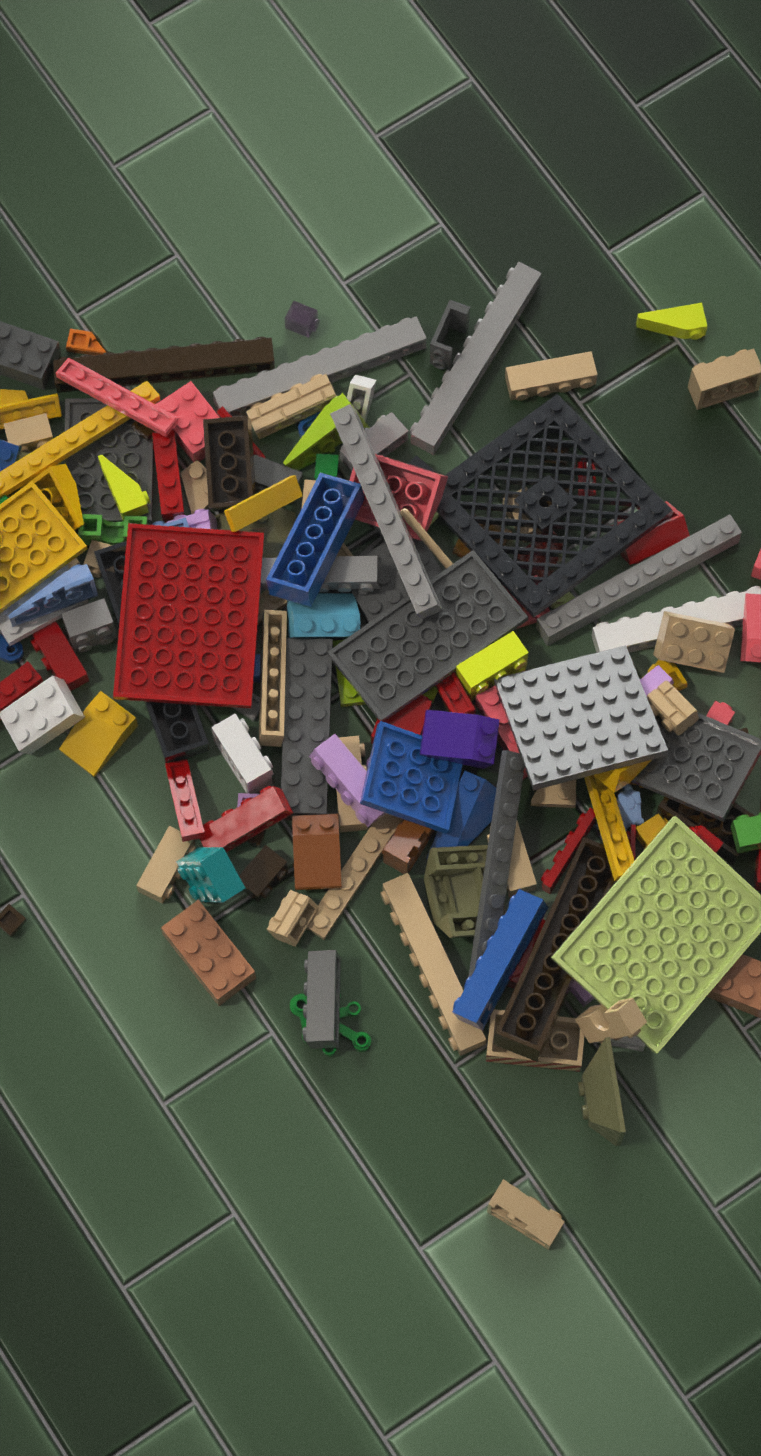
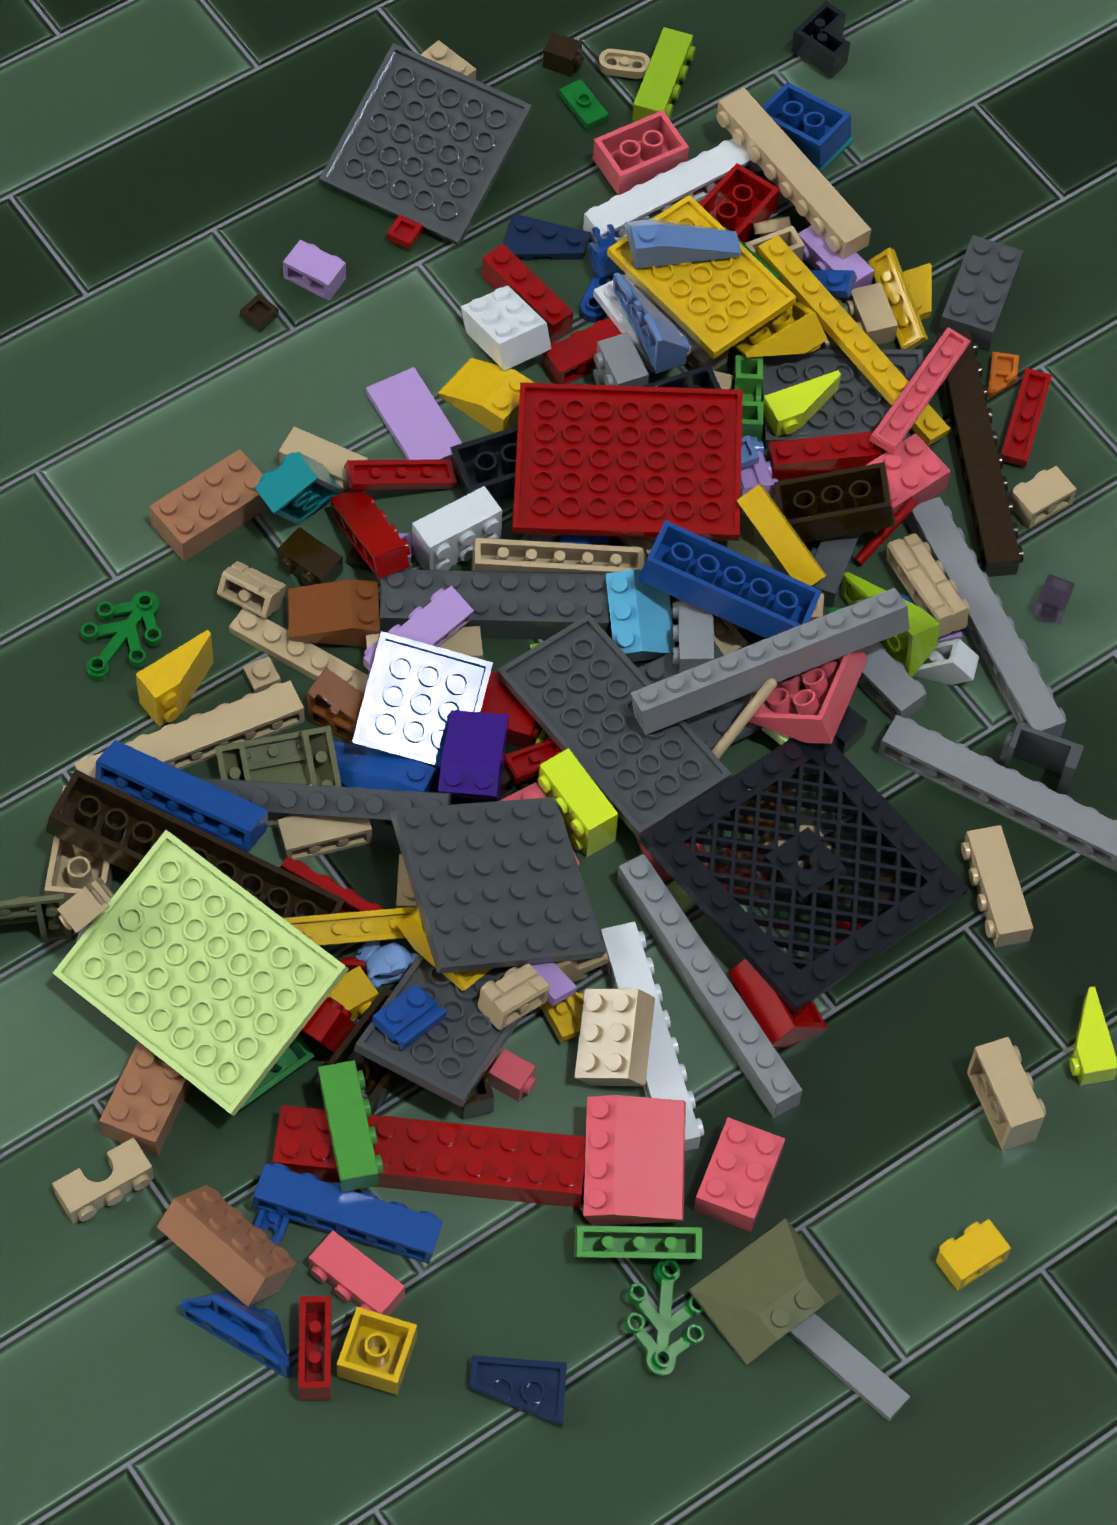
camera: 85 degrees right, 10 degrees down
dark grey brick [303,950,341,1049] -> none
none -> yellow slope [136,630,214,727]
none -> tan plate [243,656,281,693]
none -> lavender tile [366,367,462,460]
none -> blue plate [371,984,447,1051]
none -> red plate [1001,368,1052,467]
none -> tan brick [1010,466,1077,529]

